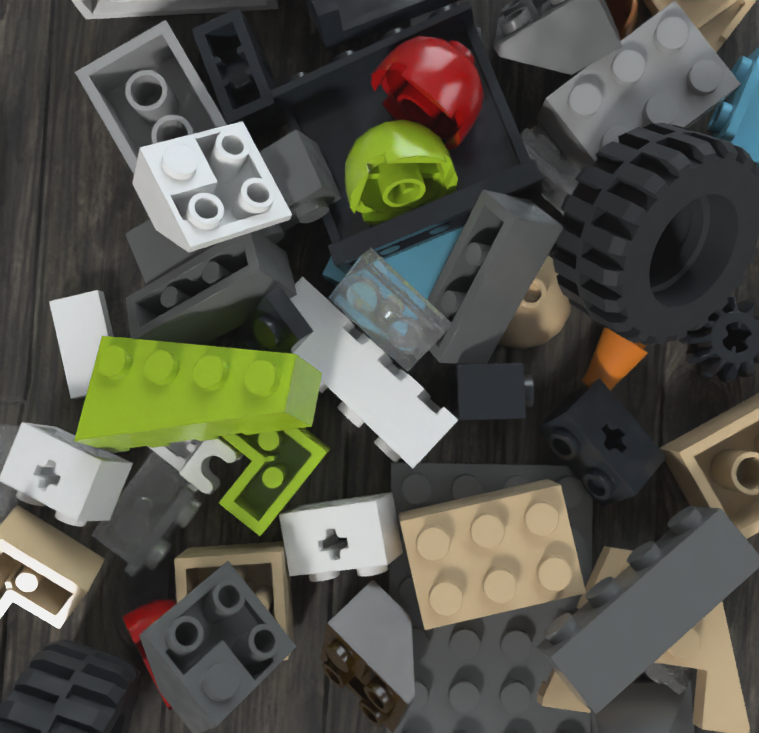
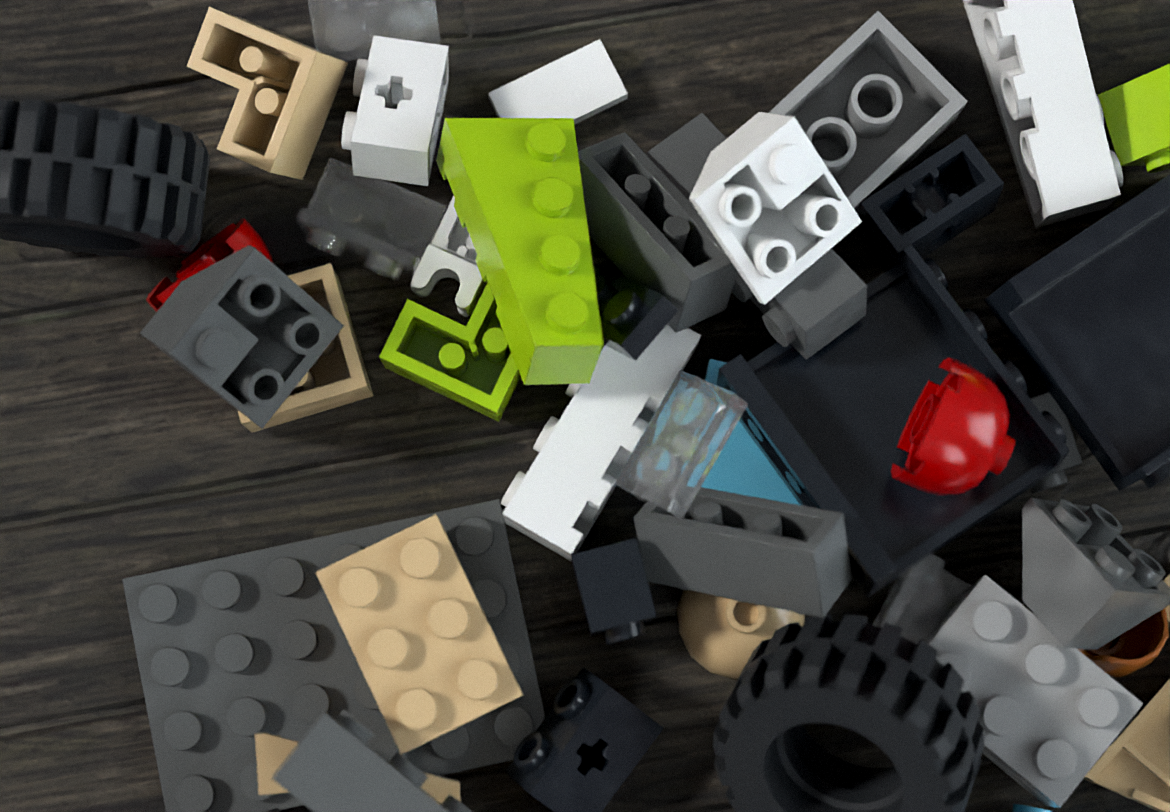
camera: 70 degrees right, 5 degrees down
white brick [279,492,403,582] -> none
slope [320,580,415,733] -> none
lime cylinder [345,120,458,226] -> none
orange cone [581,327,648,391] -> none

